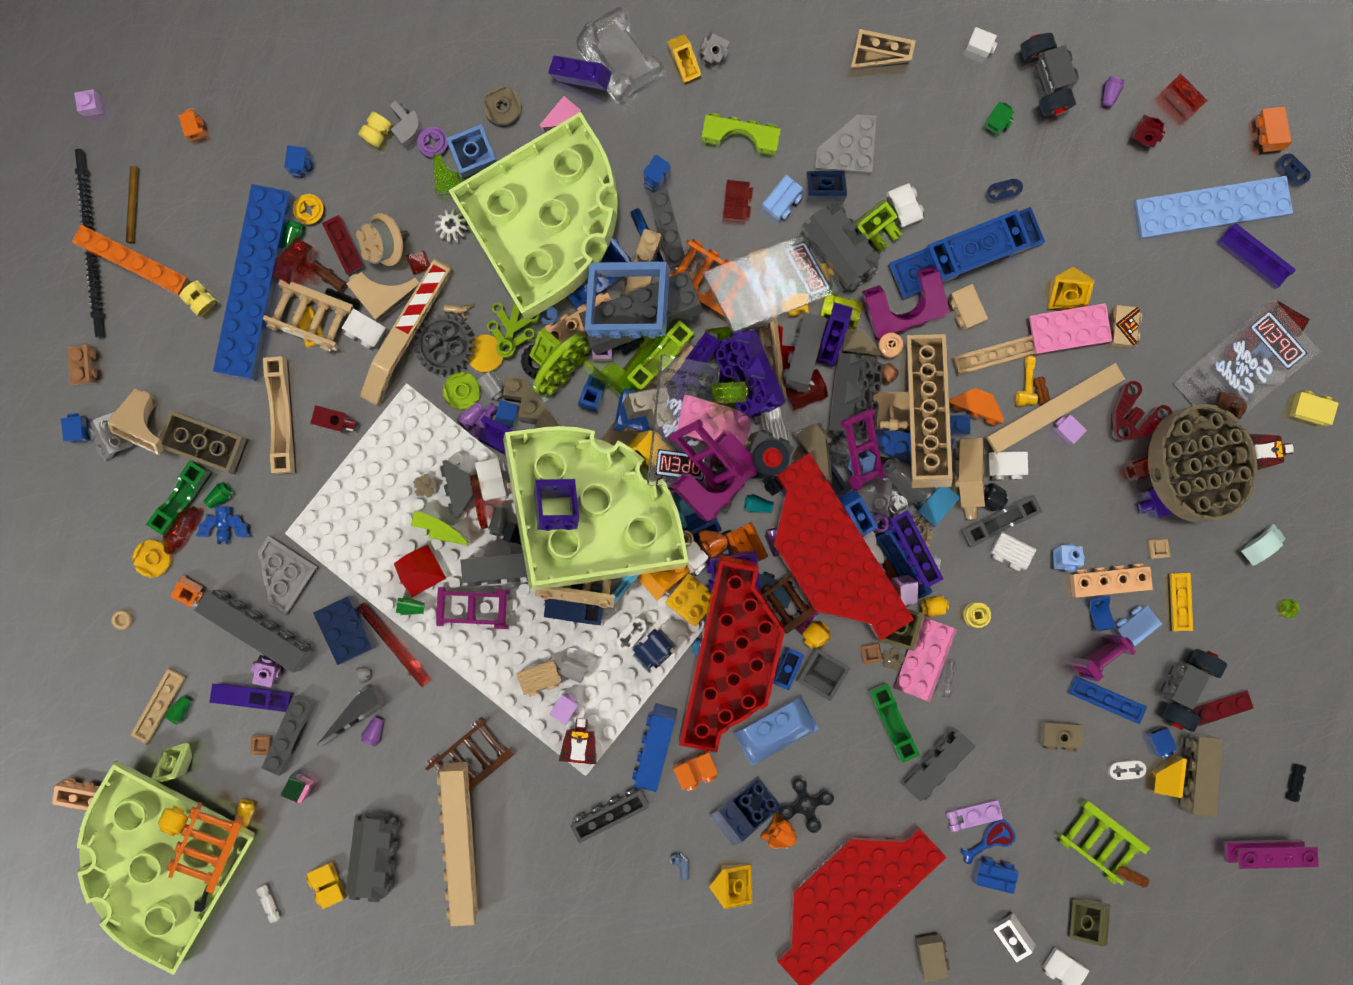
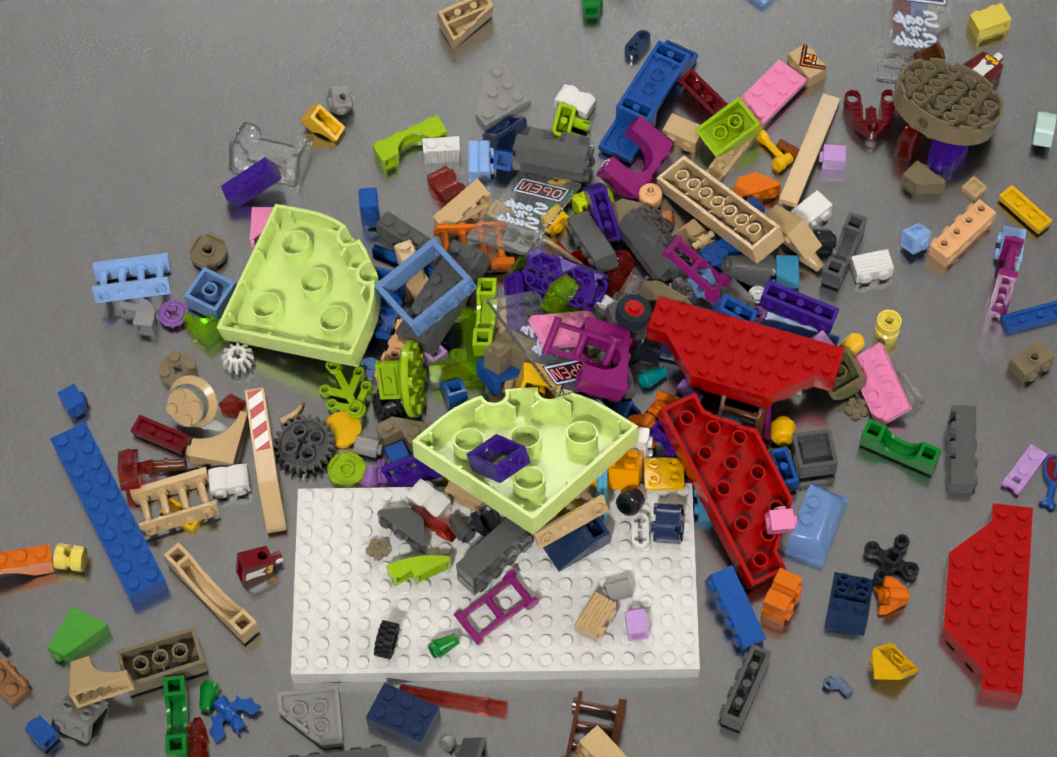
camera: 40 degrees left, 25 degrees down
green cone [282,220,304,250] -> none
yellow gear [293,194,324,225] -> none
light yellow wheel [358,111,393,148] -> none
red slope [394,545,447,597] -> none
torso [559,718,597,765] -> none
medium nougat tile [860,642,883,665] -> none
yellow slope [1048,267,1094,310] -> none
blue bracket [1089,595,1115,632] -> none
none -> bright green slope [47,607,110,663]
none -> light blue fence [92,253,171,303]
none -> dark tan plate [159,351,198,388]
none -> black tyre [374,620,400,660]
none -> white brick [422,136,461,164]
none -> tan wedge [433,178,491,240]
none -> blue brick [493,147,515,171]
none -> black head [616,487,645,516]
none -> dark red brick [678,68,728,116]
none -> lime slope [695,97,763,158]
none -> bright pink brick [765,506,797,534]
none -> dark tan slope [901,160,946,195]

